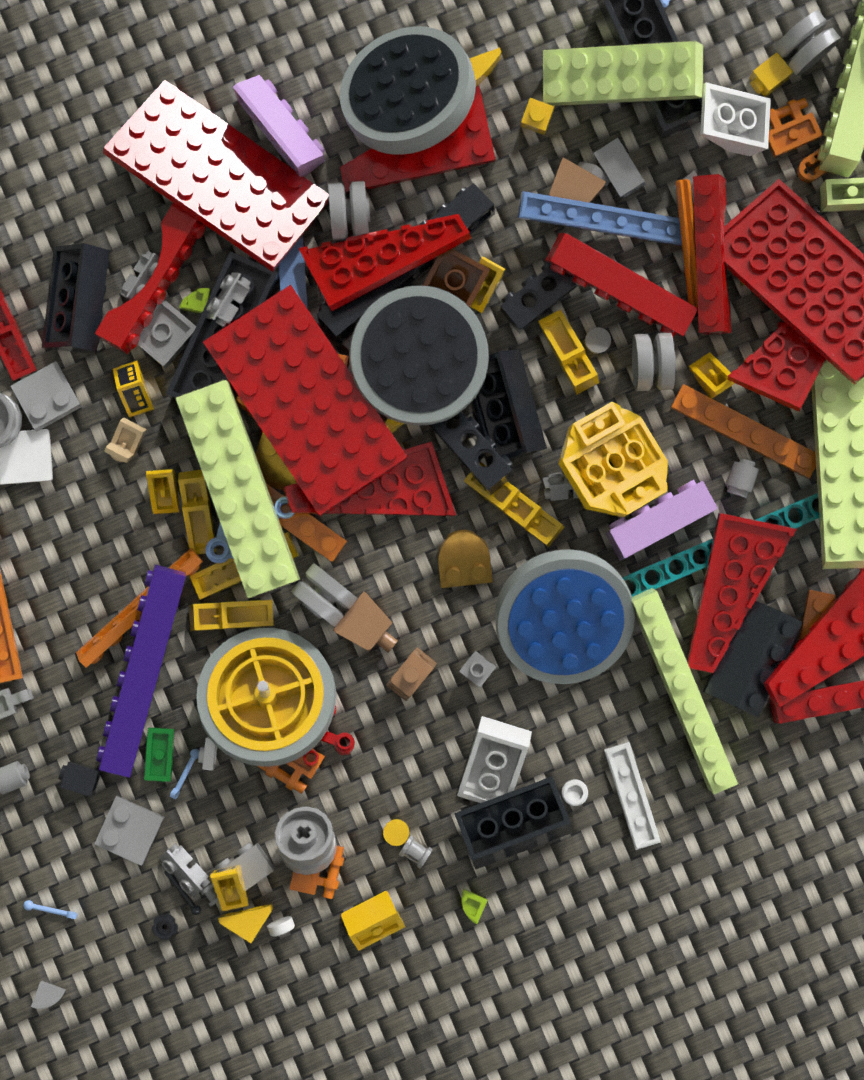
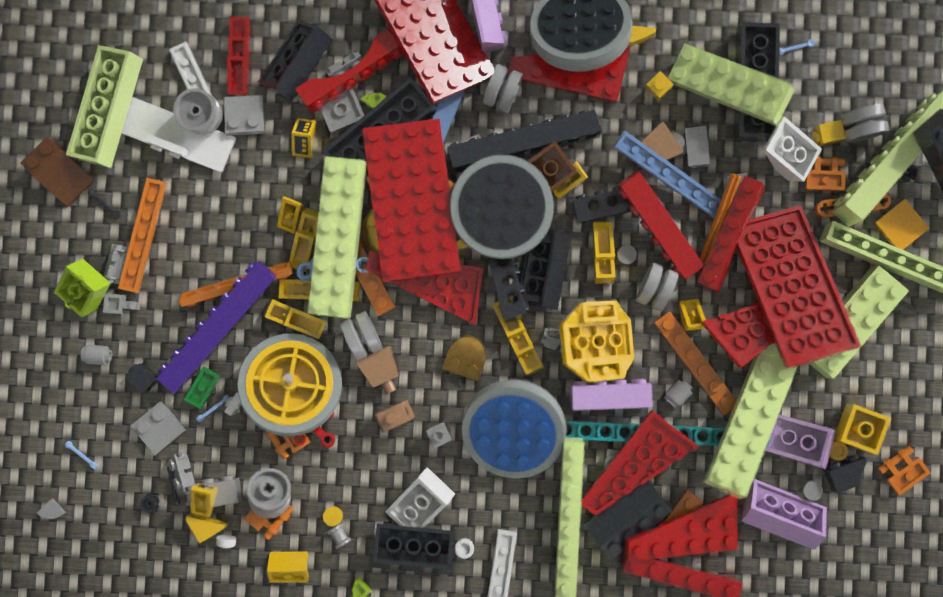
camera: 35 degrees right, 0 degrees up
tan bracket [105,418,147,463] -> none
light grey hinge [206,273,251,328] -> none
red wing [298,214,471,311] -> none

